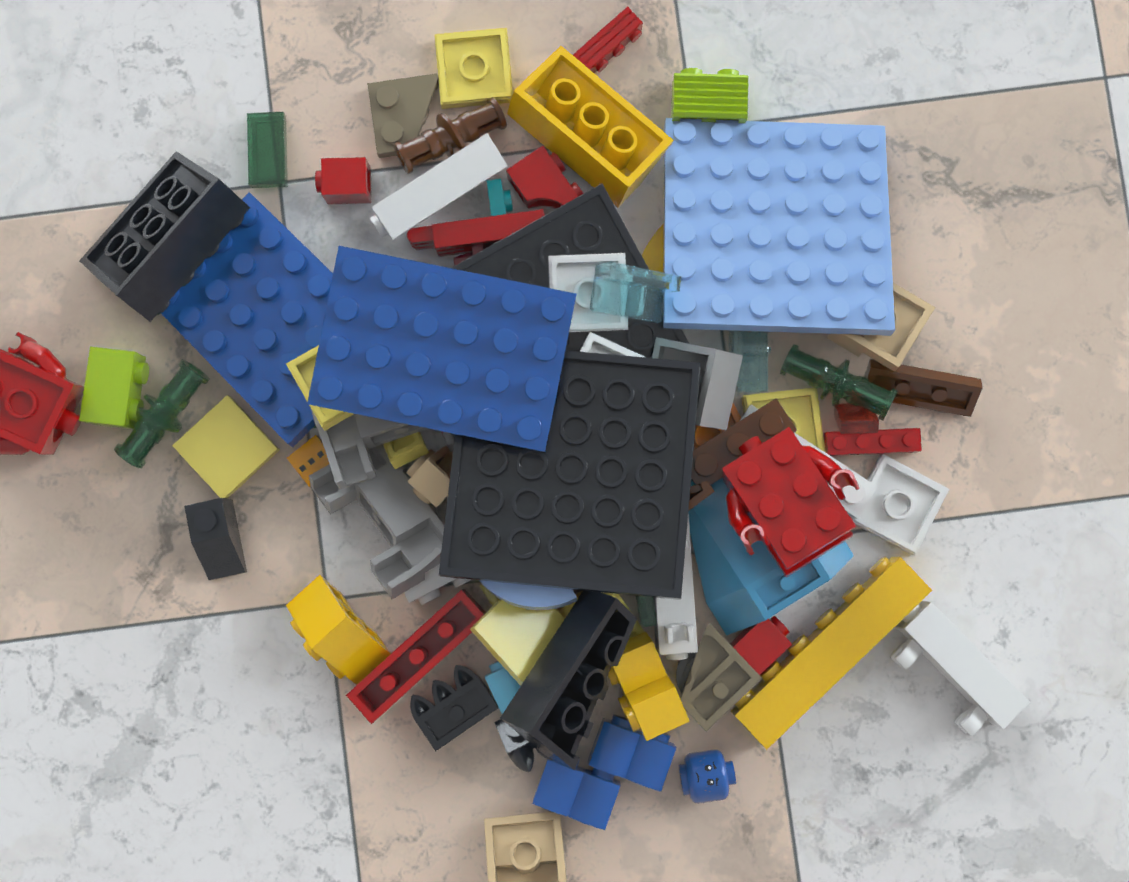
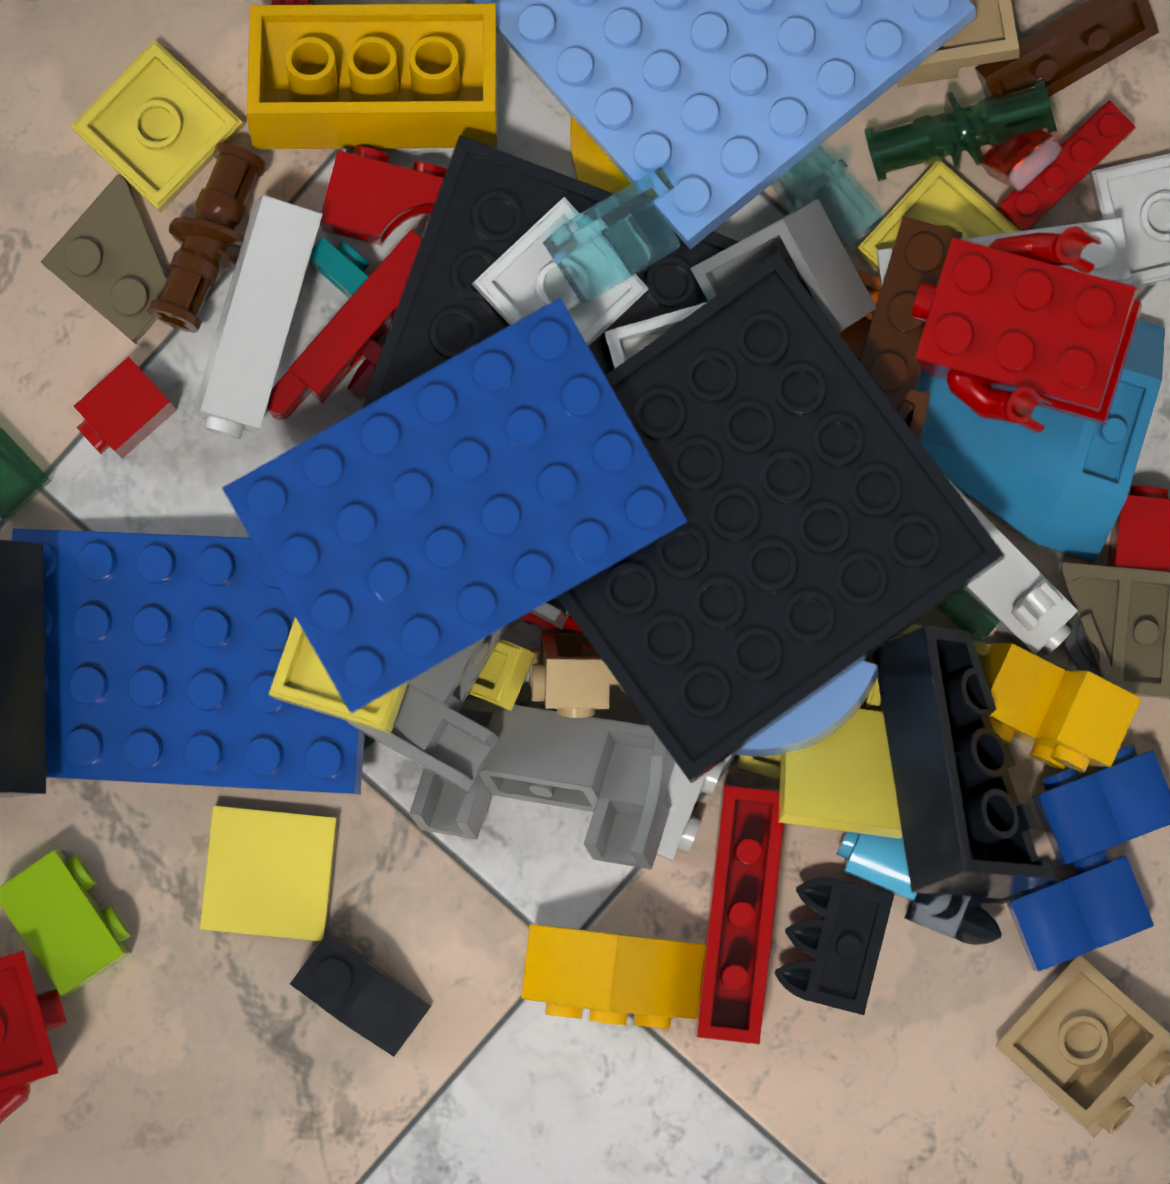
camera: 40 degrees left, 0 degrees up
clear green piece [114,359,210,469] -> none
light orange tile [287,435,329,487] -> none

